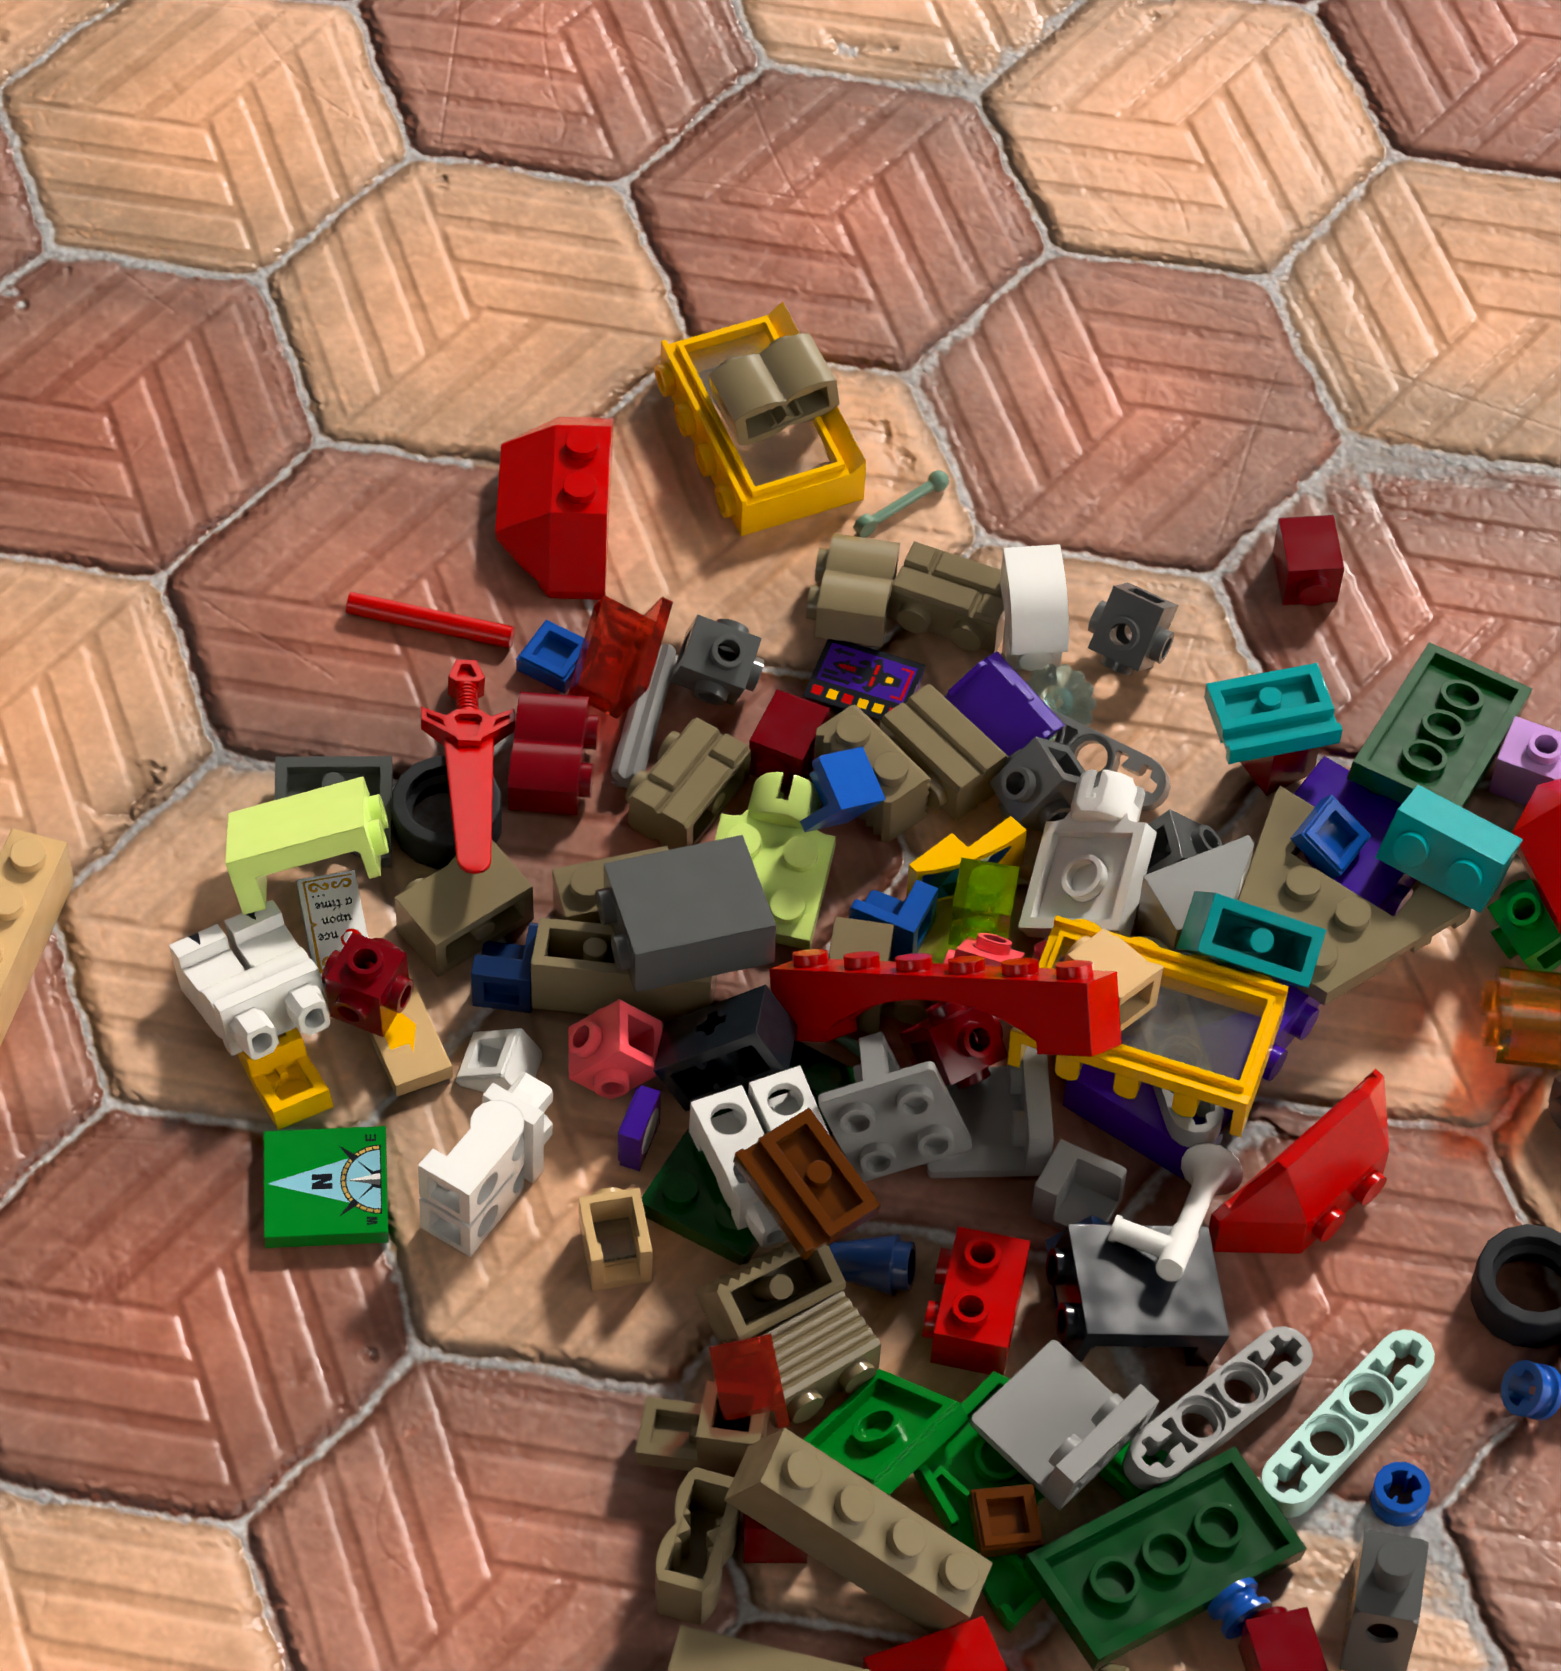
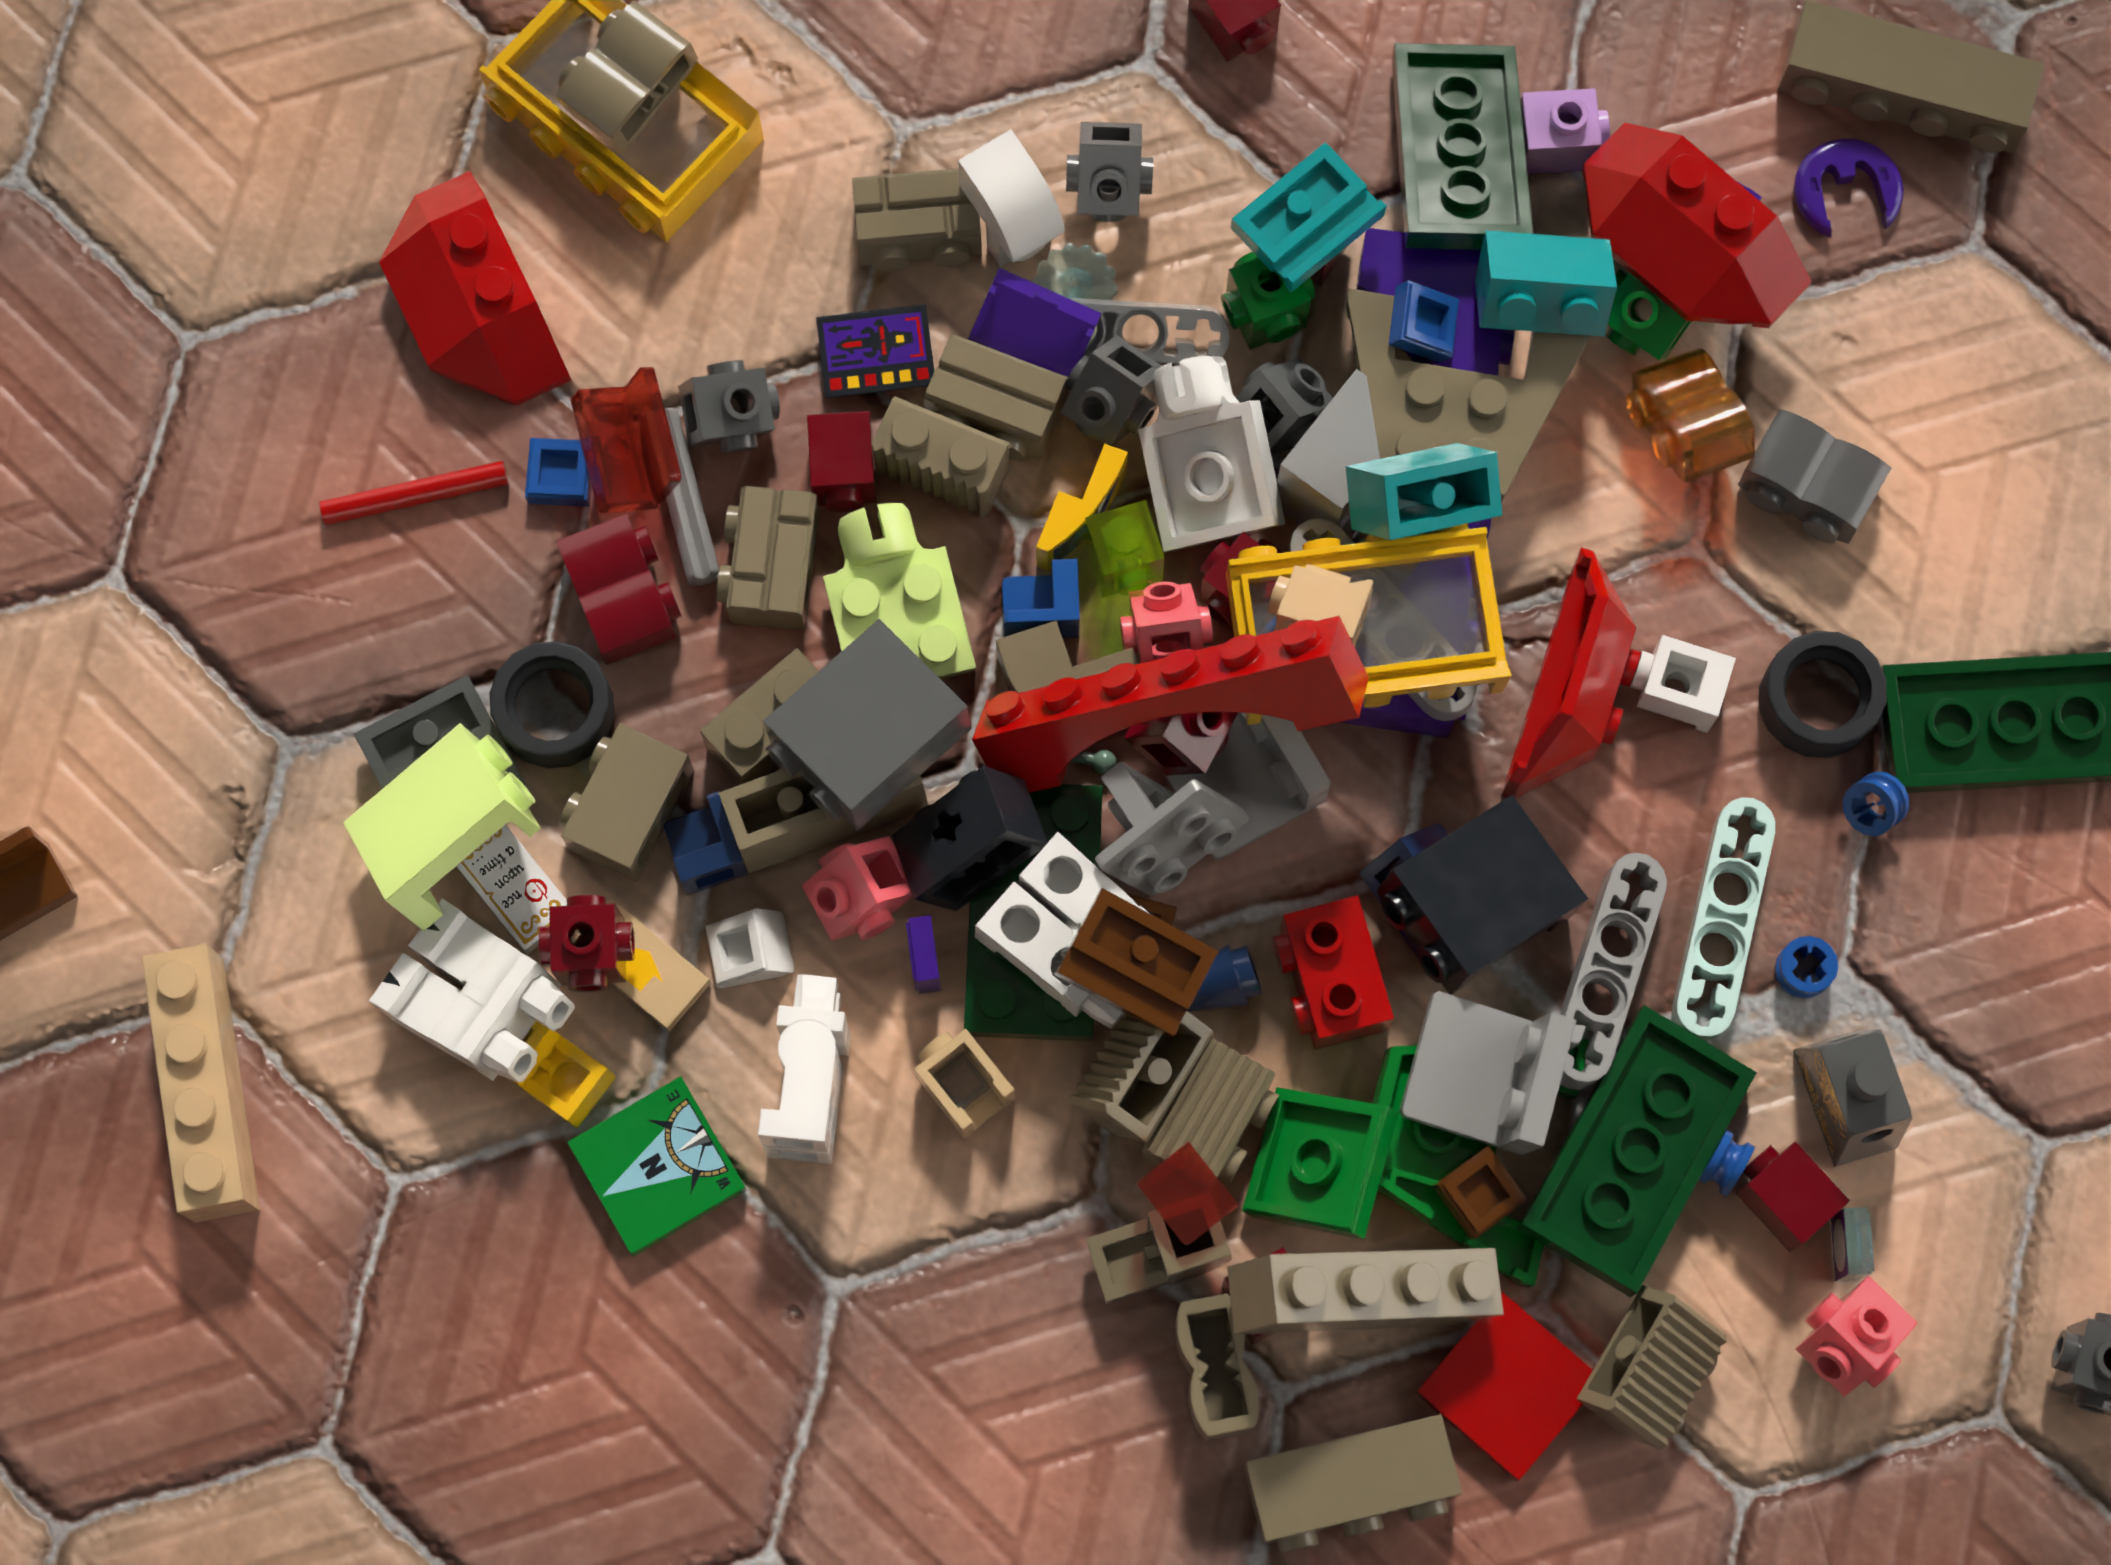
camera: 25 degrees left, 20 degrees up
sword [420,659,515,874] -> none
blue panel [800,747,886,832] -> none
dark tan brick [806,533,900,647] -> none
sand green hinge [853,470,949,538] -> none
light grey panel [1030,1139,1127,1231] -> none
white piece [1108,1143,1243,1282] -> none
none -> green brick [1221,252,1315,350]
none -> white brick [1630,635,1736,733]

